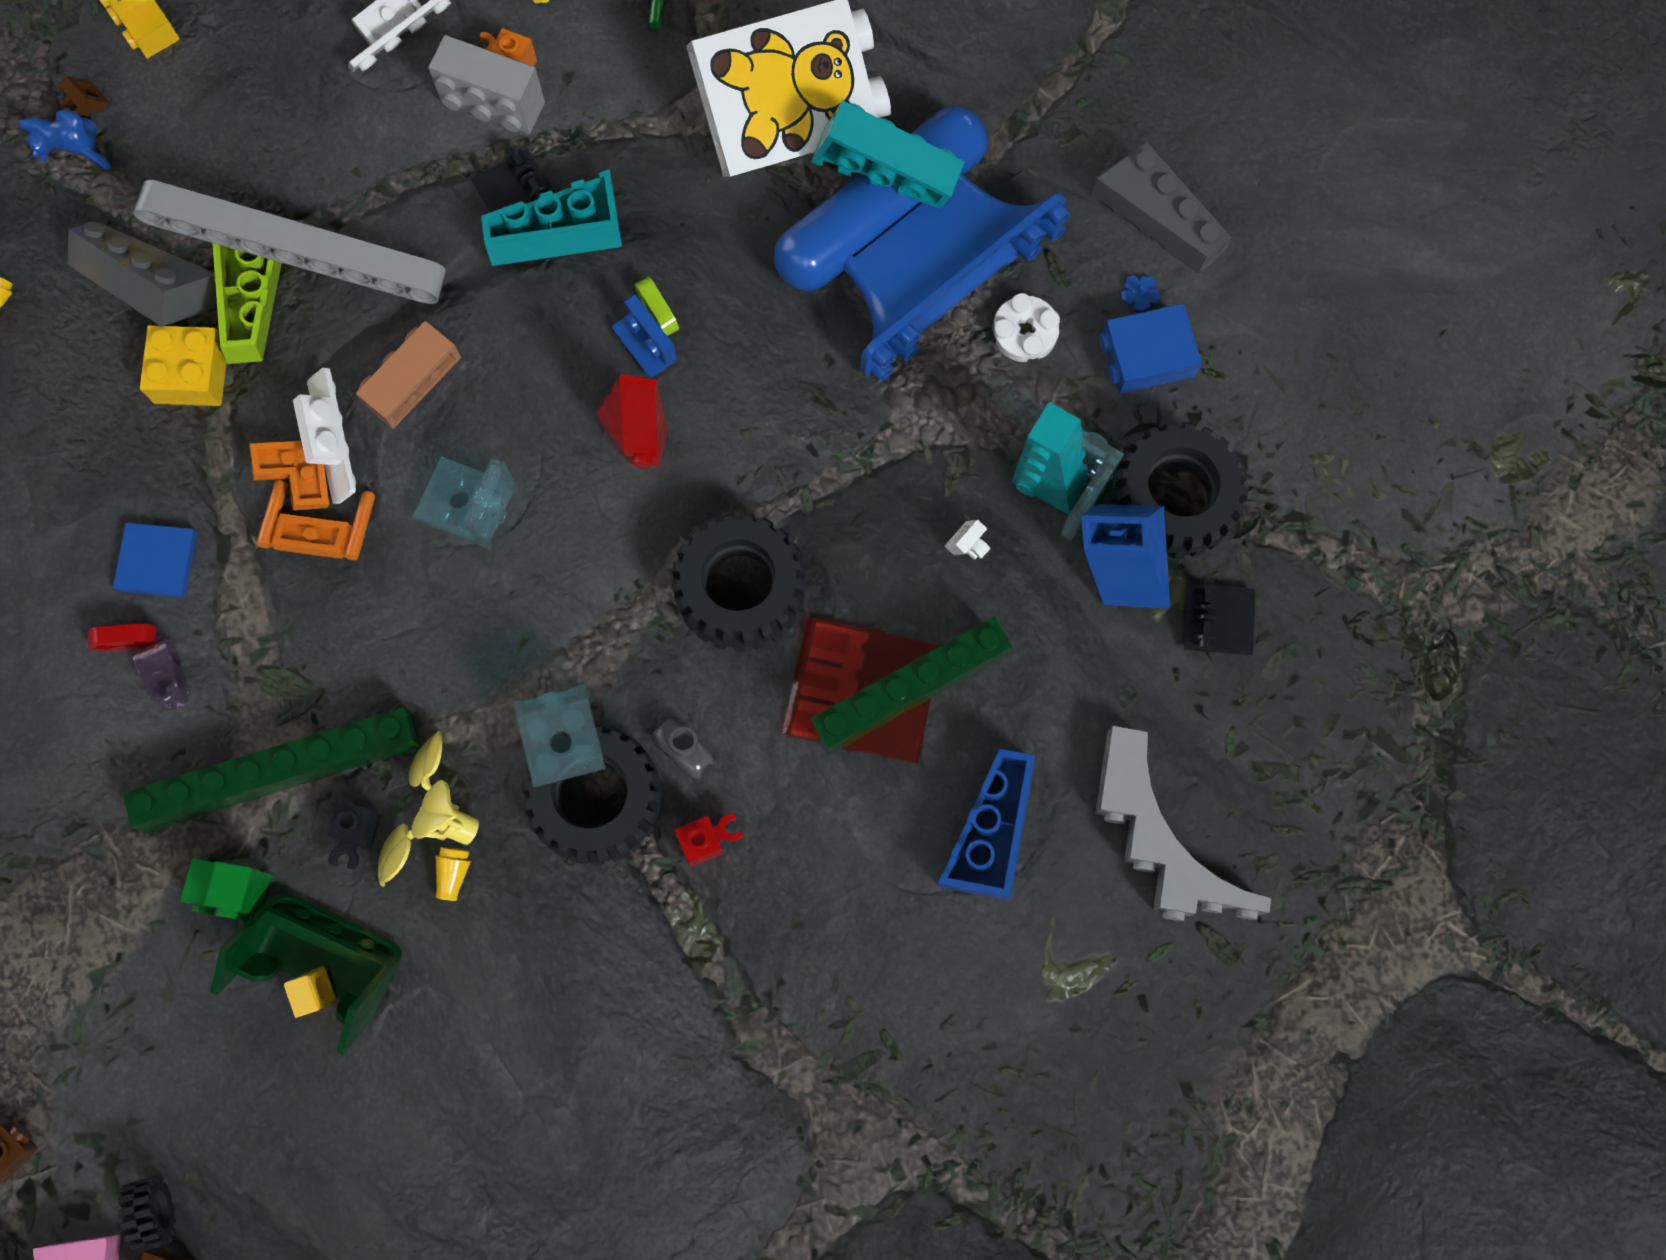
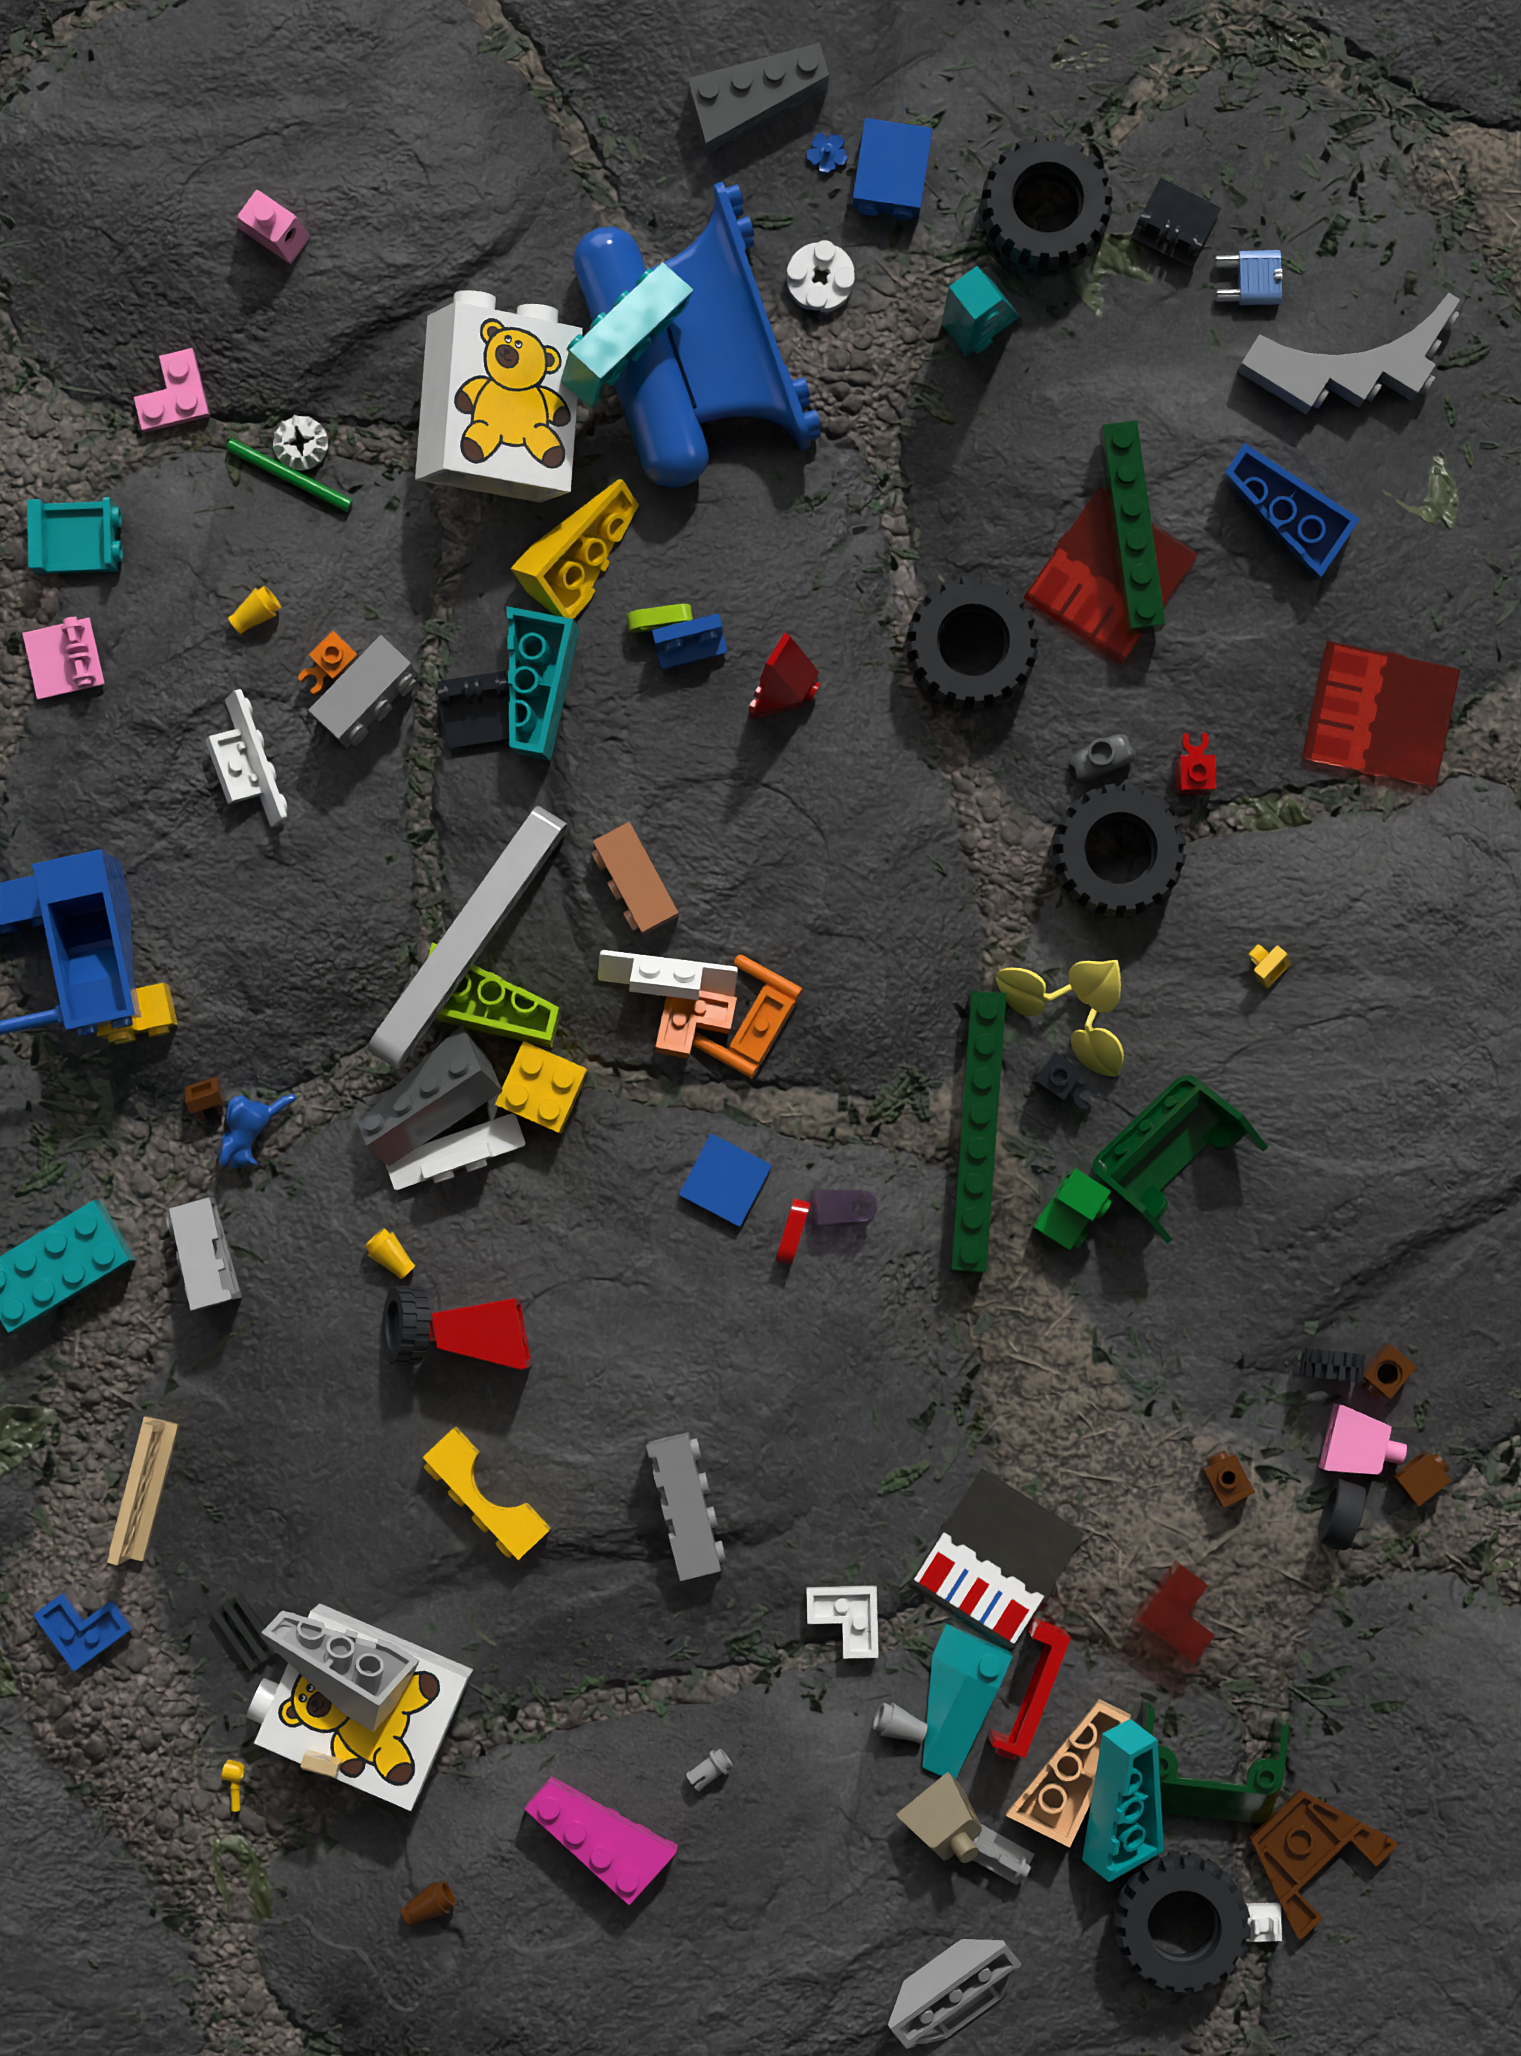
camera: 65 degrees left, 10 degrees up
yellow slope [284,966,336,1018] -> none
clear light blue bracket [413,456,518,550] -> none
yellow cone [435,847,471,901] -> none
clear light blue bracket [513,684,606,787] -> none
white tile [945,519,990,559] -> none
clear light blue bracket [1061,429,1124,541] -> none
blue slope [1081,504,1170,609] -> none
none -> white bracket [386,1113,525,1190]
none -> yellow wedge [510,479,639,619]
none -> medium blue piece [1214,250,1282,305]
none -> yellow tile [1249,944,1291,989]
none -> clear red piece [1303,641,1460,787]

